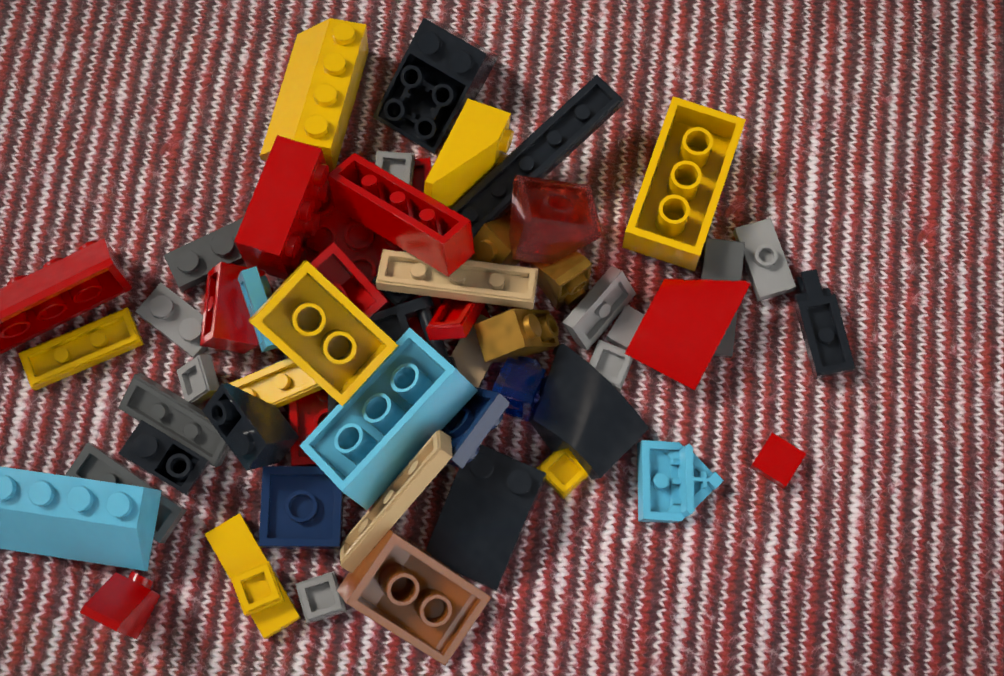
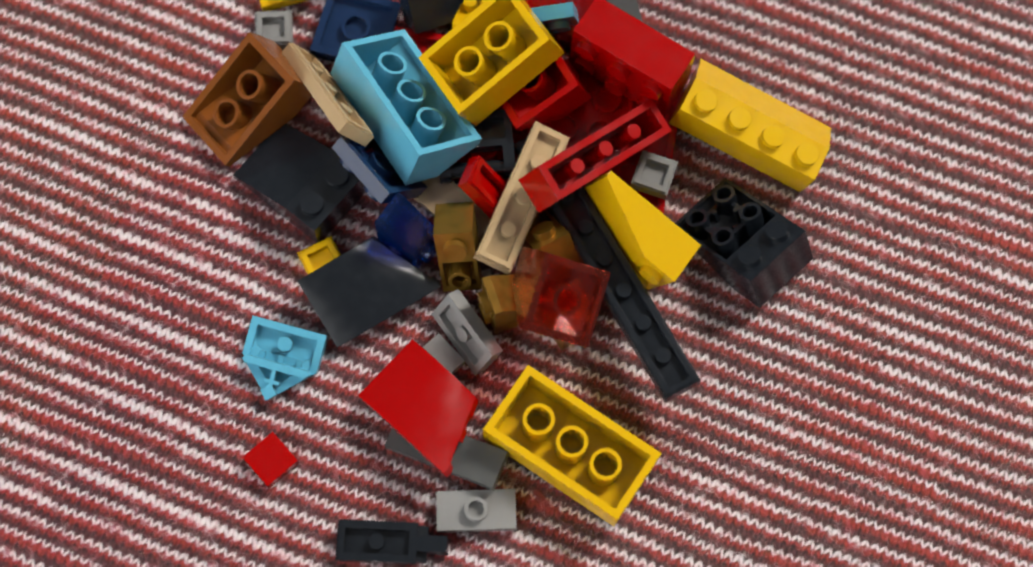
camera: 100 degrees right, 0 degrees up
light grey tile [589,340,634,392] -> none

